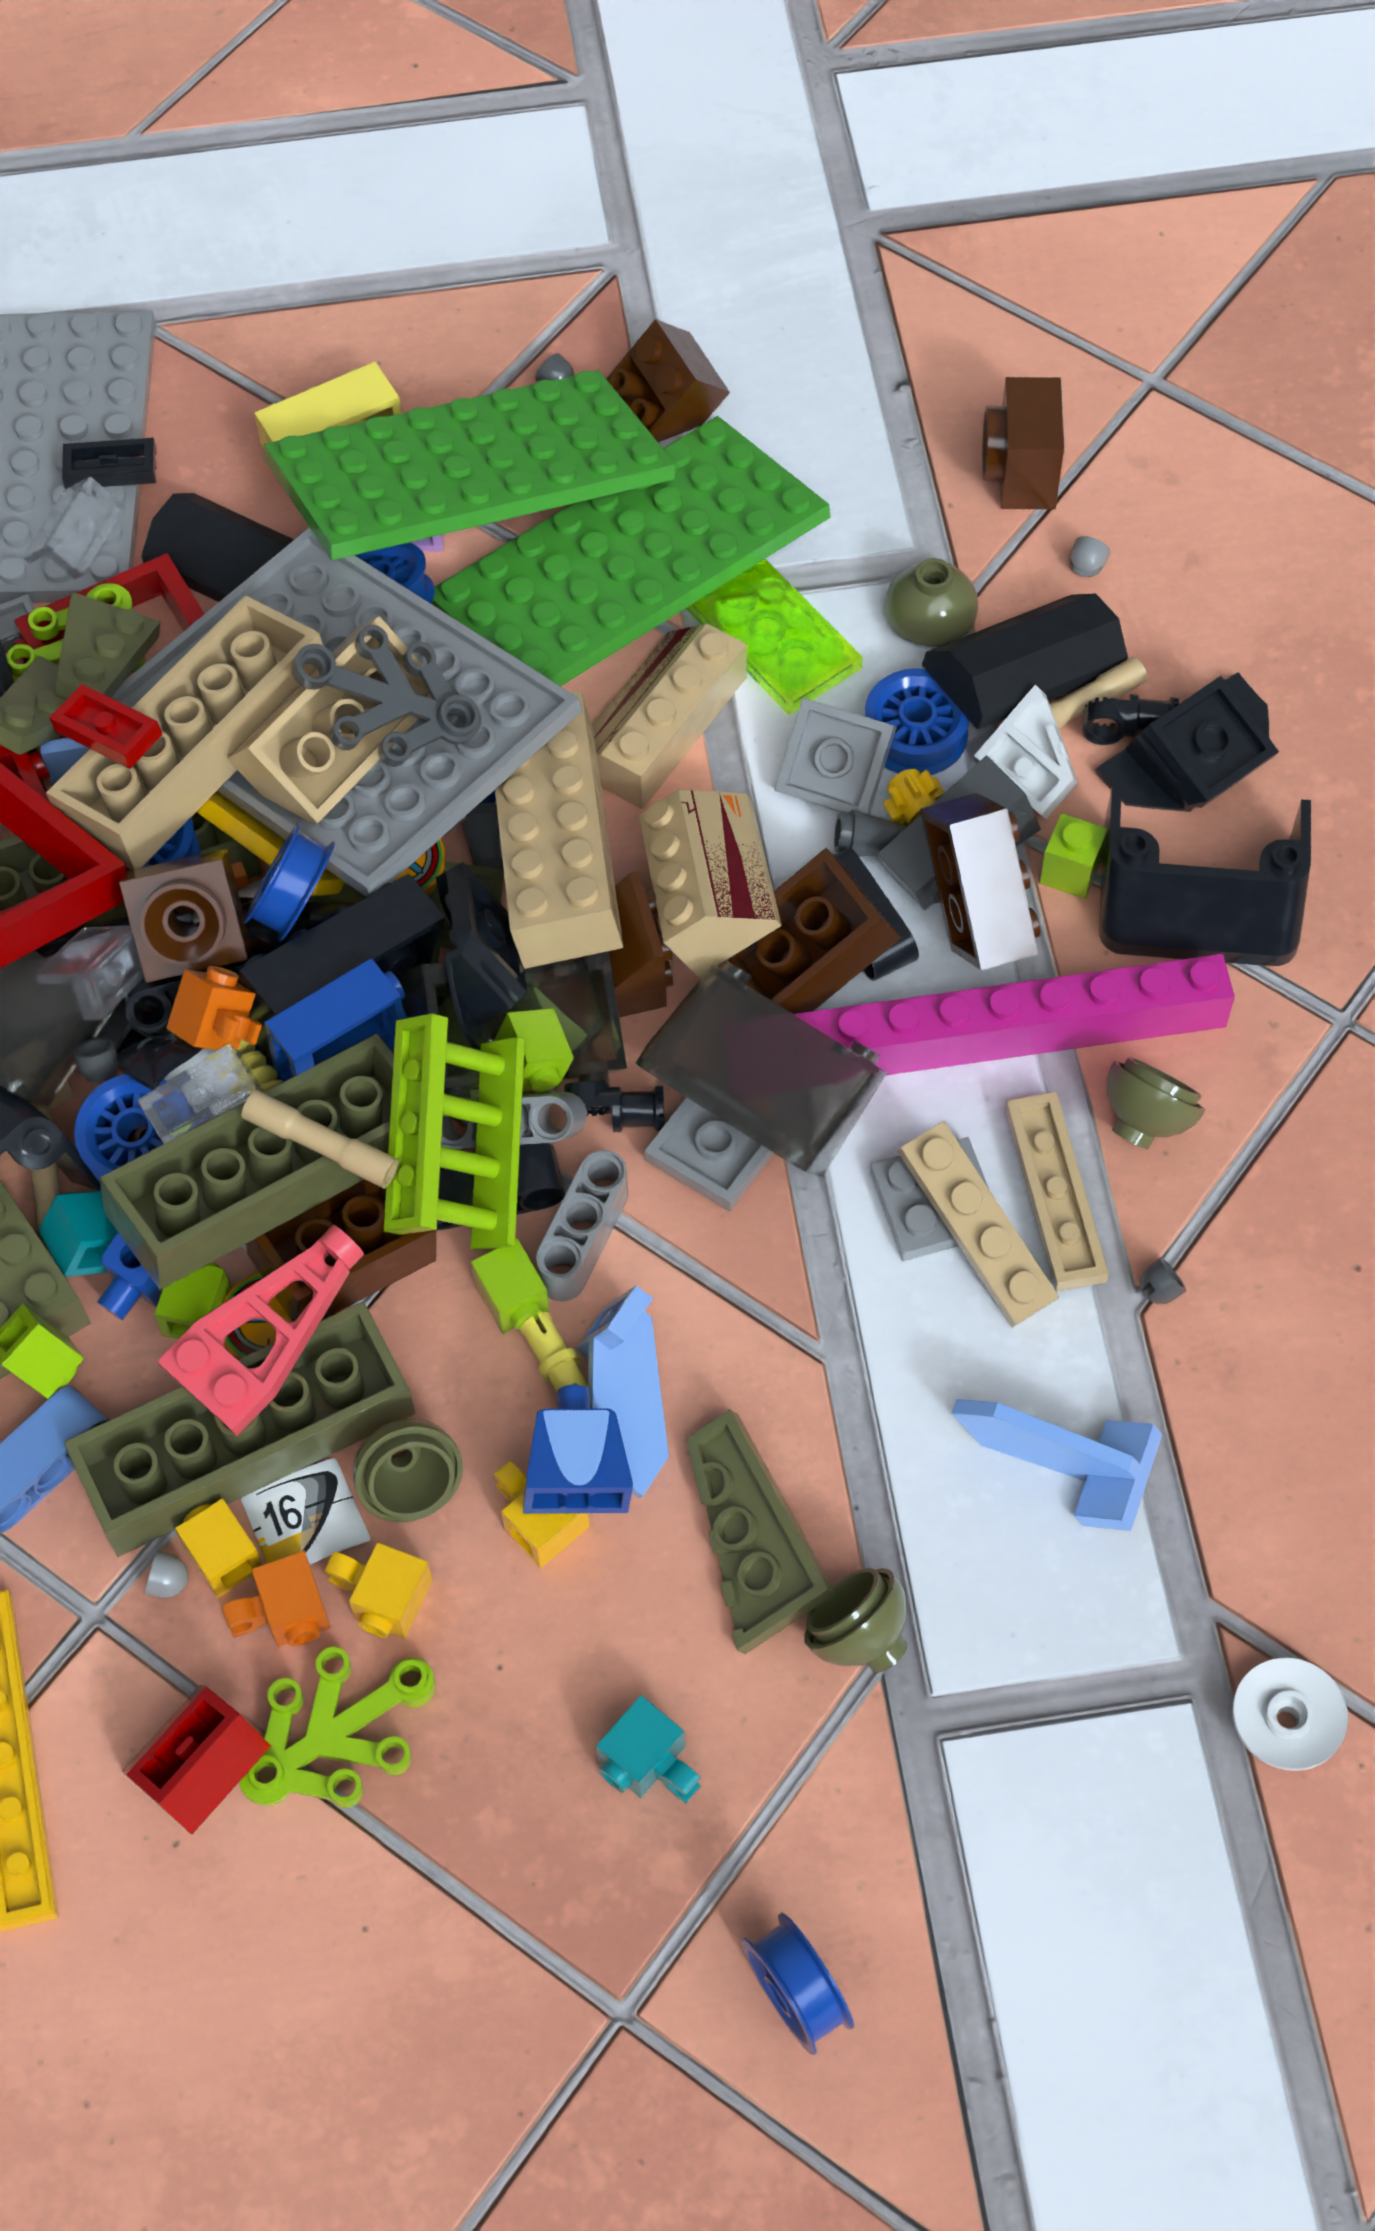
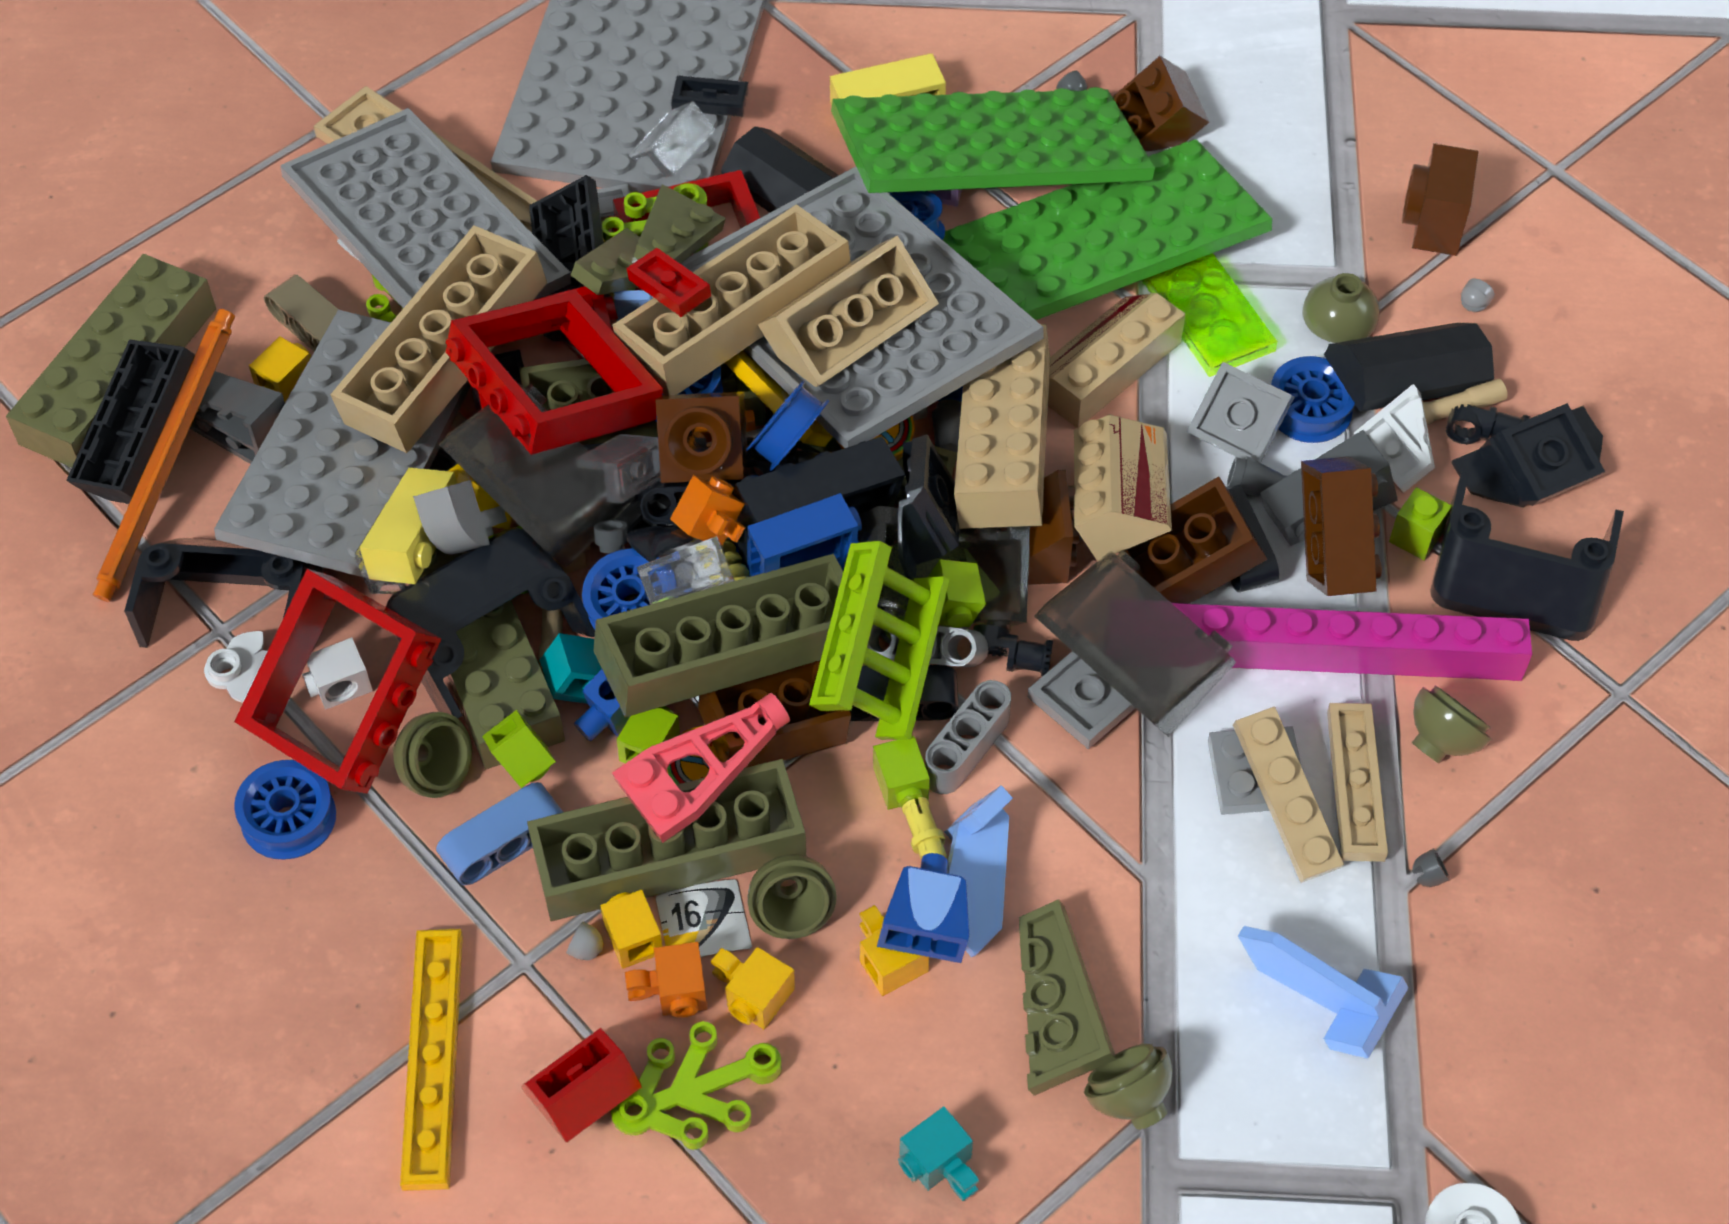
camera: 10 degrees right, 5 degrees down
tan piece [241,1090,399,1188] -> none
dark grey plant [291,625,481,767] -> none
yellow gear [882,769,945,825] -> none

